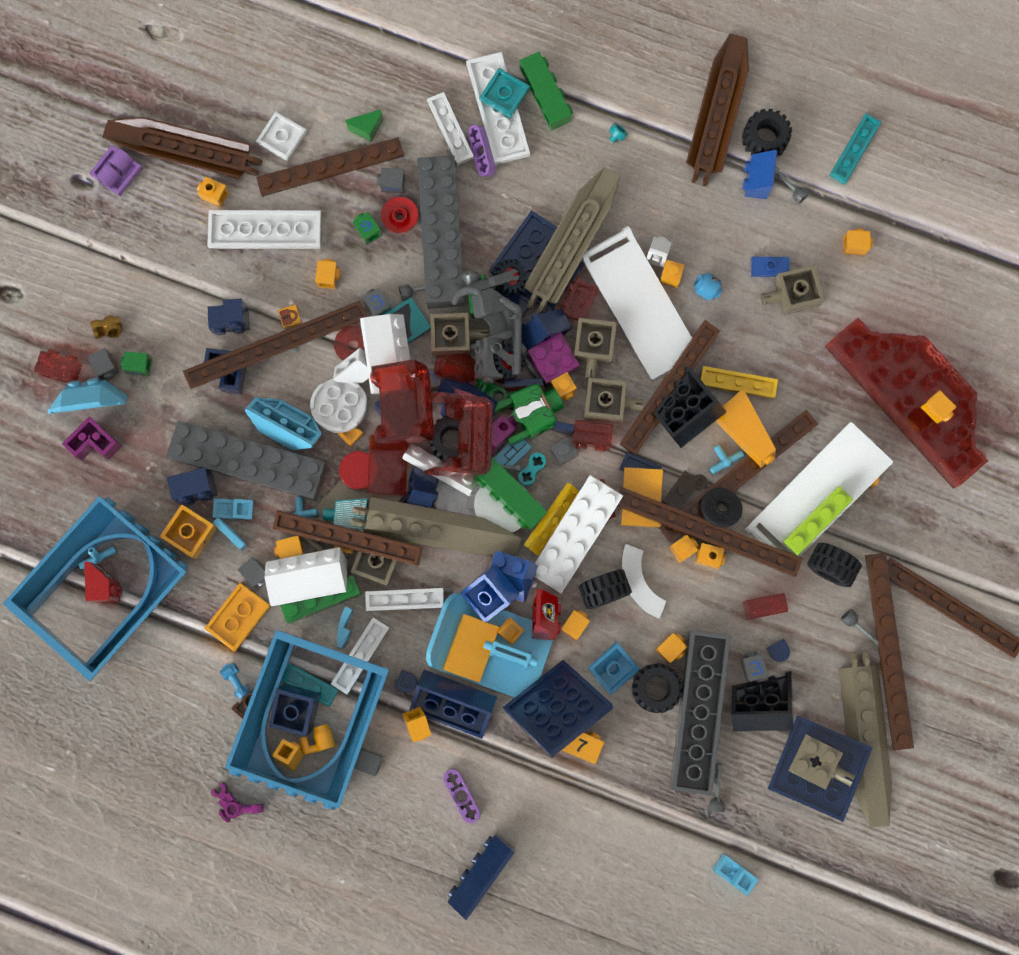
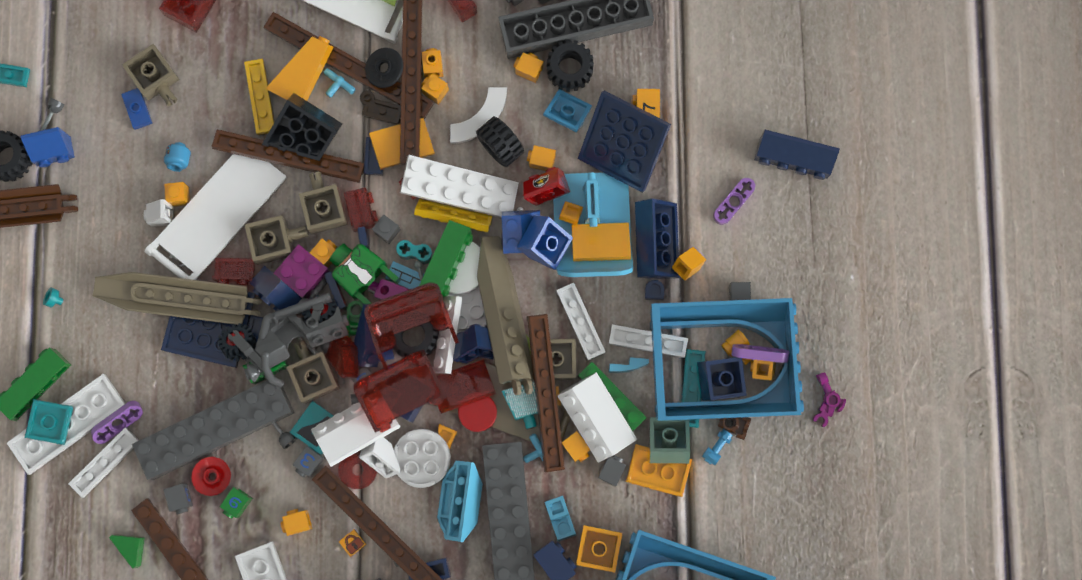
camera: 110 degrees left, 0 degrees up
medium azure tile [213,518,248,551] -> none
light orange brick [843,228,873,255] -> none
none -> sand green brick [649,417,690,464]
none -> medium lavender beam [731,344,789,363]

